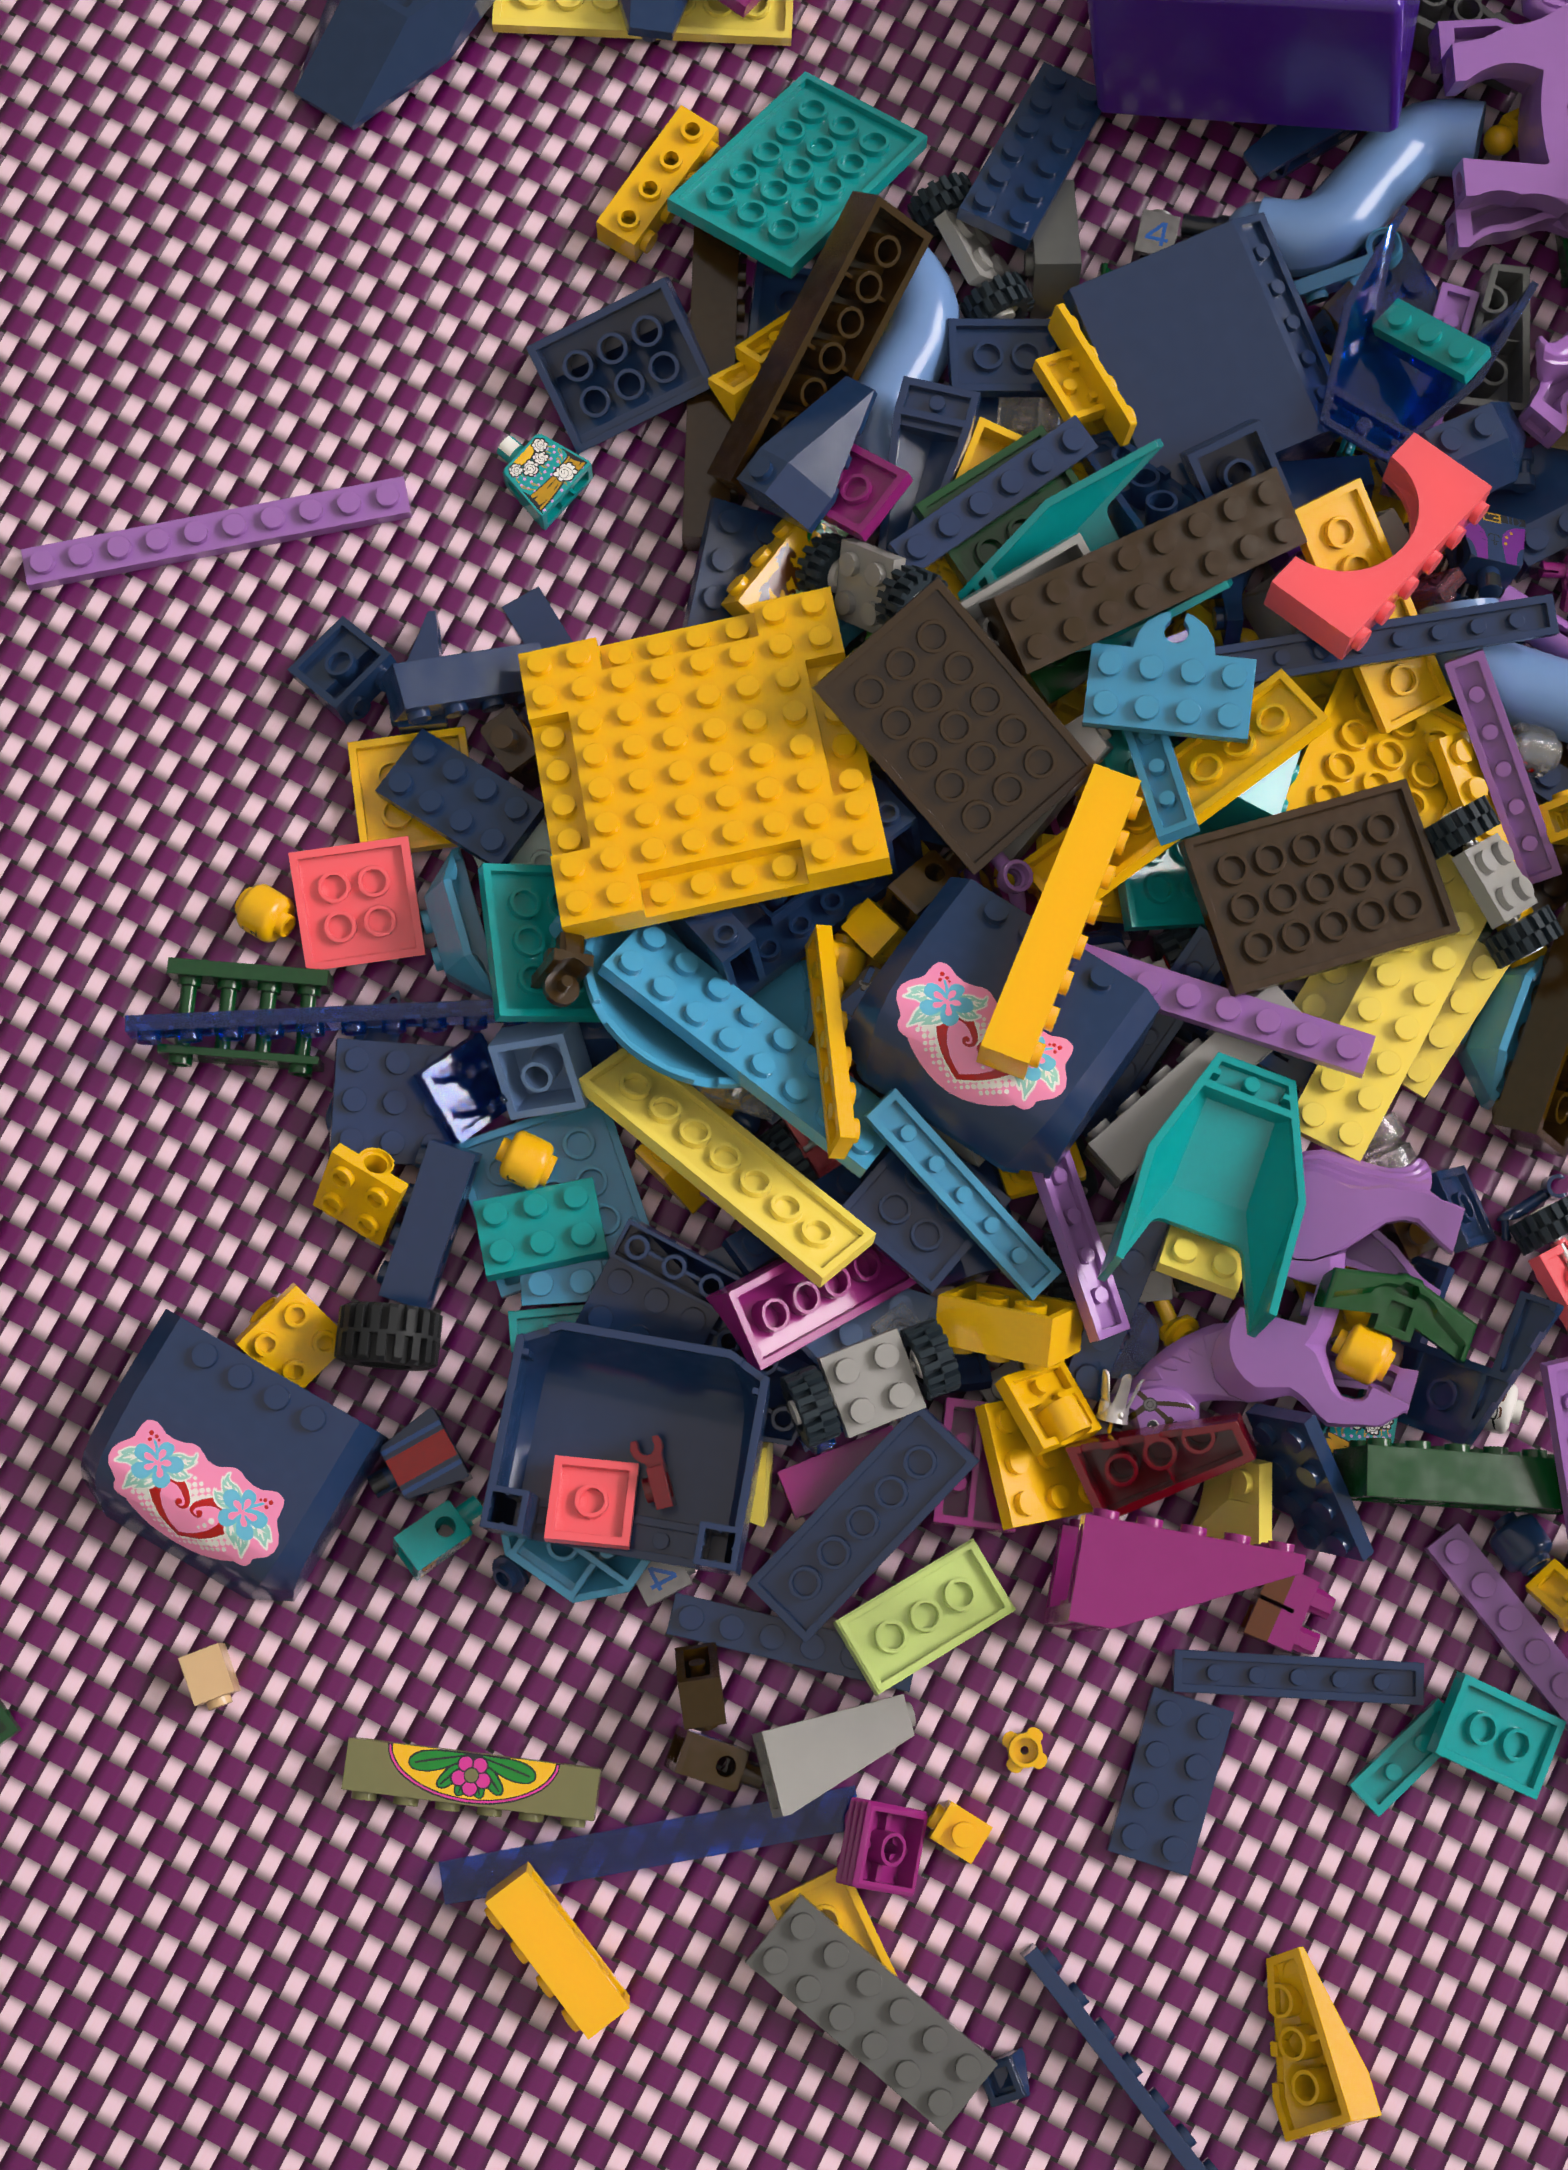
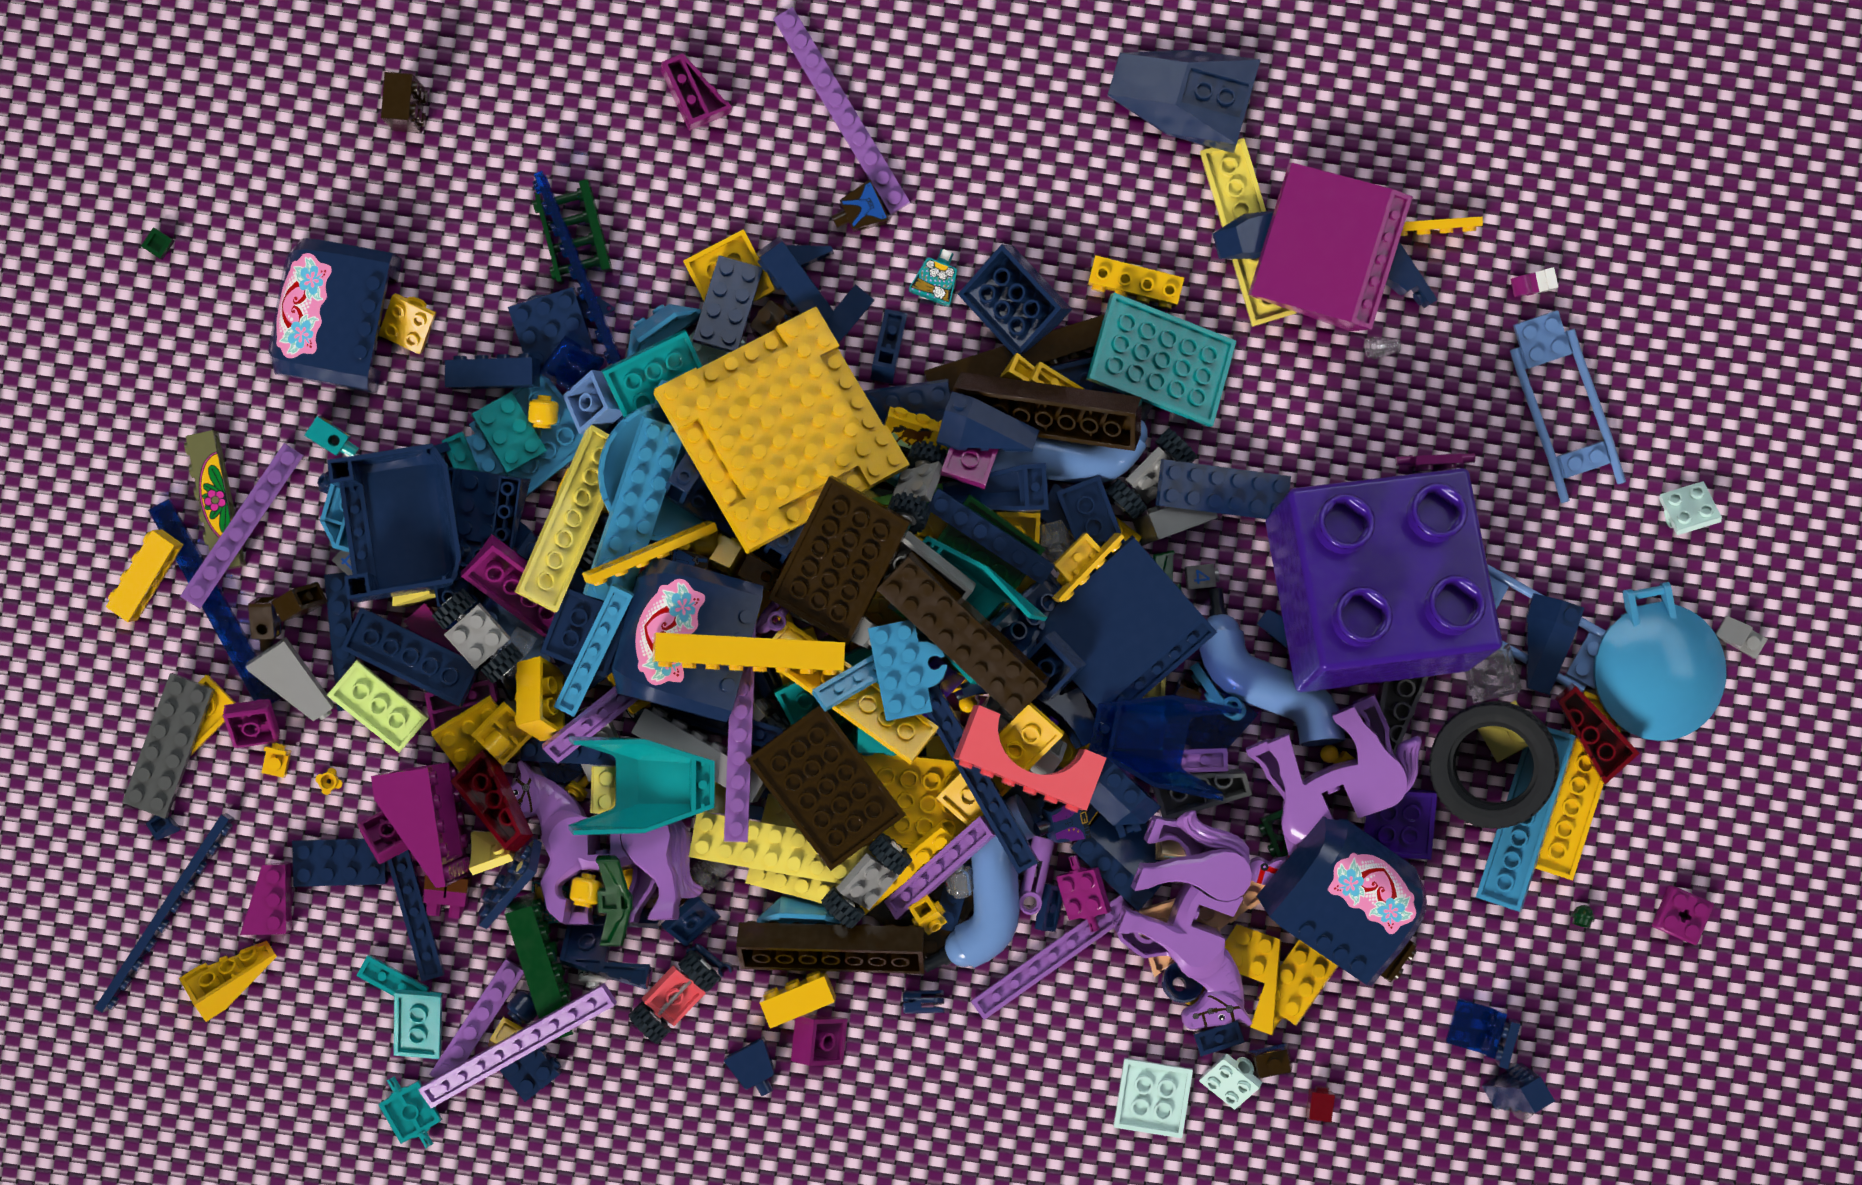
camera: 75 degrees right, 10 degrees up
tan brick [178,1643,241,1711] -> none
yellow head [235,884,296,943] -> none
dark blue plate [287,616,397,725] -> none
coral plate [288,836,427,970] -> none
yellow plate [313,1143,409,1246] -> none
black tyre [334,1301,443,1371] -> none
torso [367,1407,473,1501] -> none
dark brown hips [531,932,594,1007] -> none
coral plate [544,1455,640,1550] -> none
dark red plate [630,1435,677,1510] -> none
flat silver piece [1096,1369,1144,1434] -> none
teal plate [1372,298,1492,385] -> none
clear pink plate [1410,567,1467,614] -> none
none -> medium lavender plate [180,443,303,609]
none -> magenta wedge [240,863,292,935]
none -> magenta brick [358,811,409,864]
none -> magenta wedge [660,53,732,131]
none -> torso [832,179,889,232]
none -> dark blue slope [870,309,908,384]

